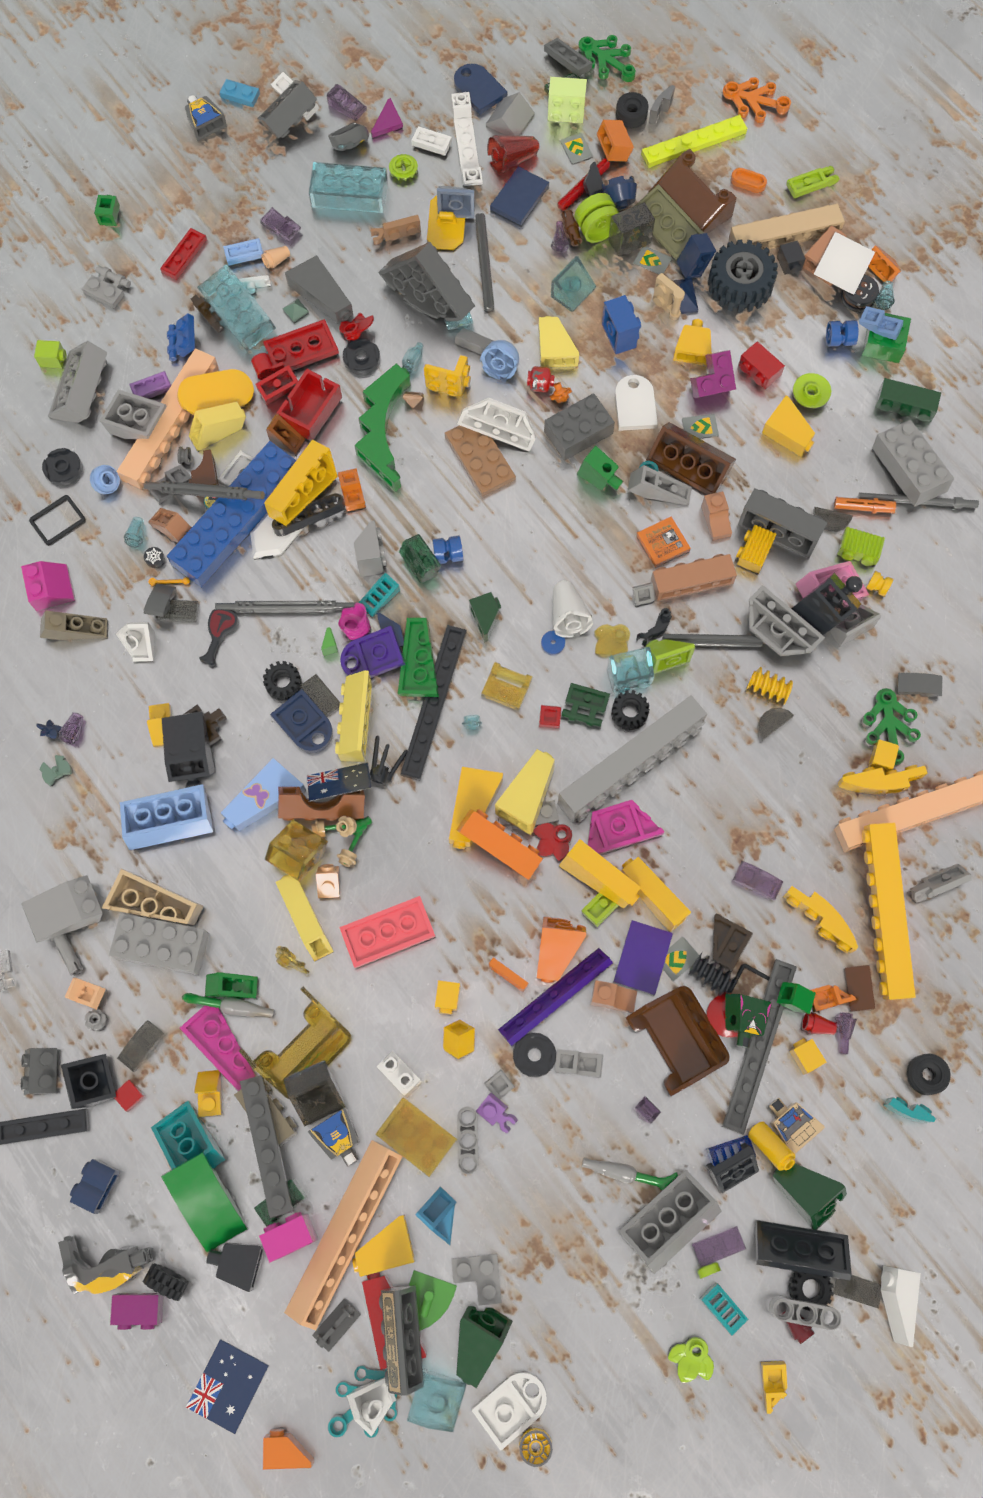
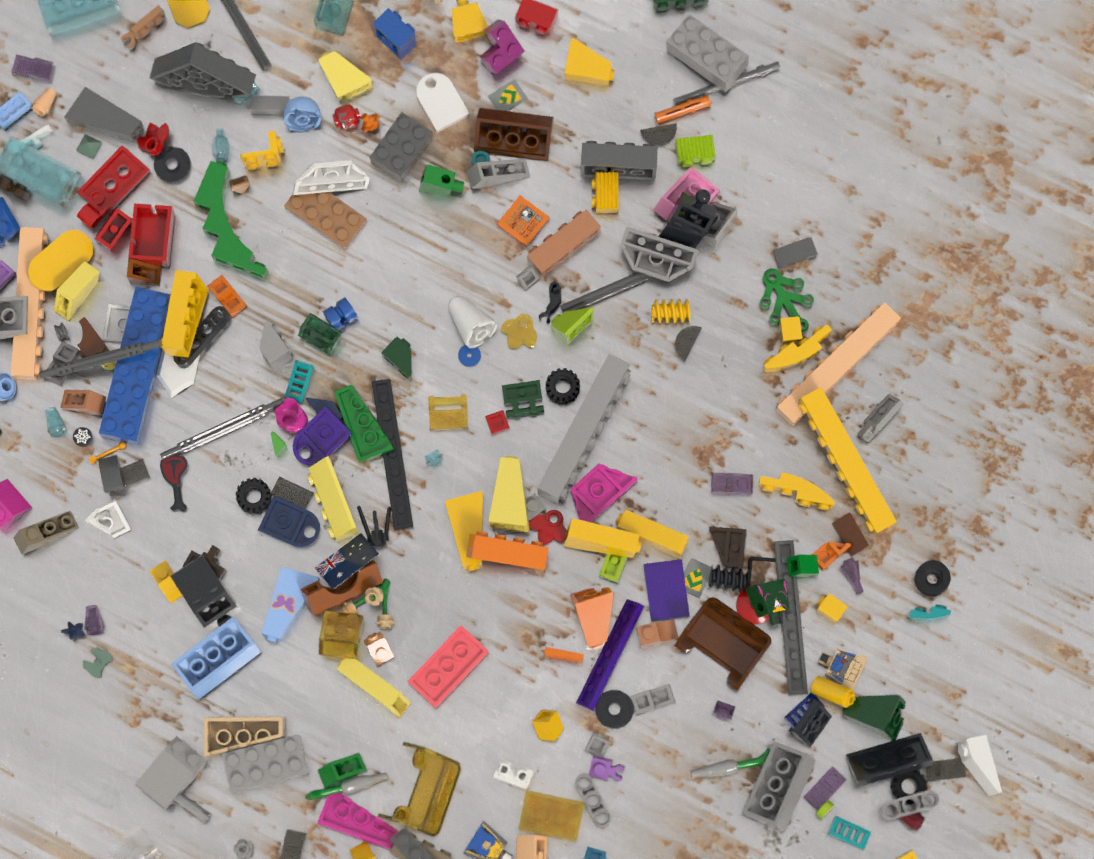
camera: 25 degrees left, 5 degrees up
light nougat bracket [65,977,106,1010] -> none
clear yellow plate [275,946,309,974] -> none
clear smoke brick [283,1060,346,1127] -> none
yellow brick [435,980,461,1015] -> none
clear light blue slope [607,647,654,693] -> none
nougat arch [701,491,732,541] -> none
lime dish [793,373,832,408] -> none
red cone [802,1012,837,1035] -> none
yellow wheel [866,570,894,597] -> none

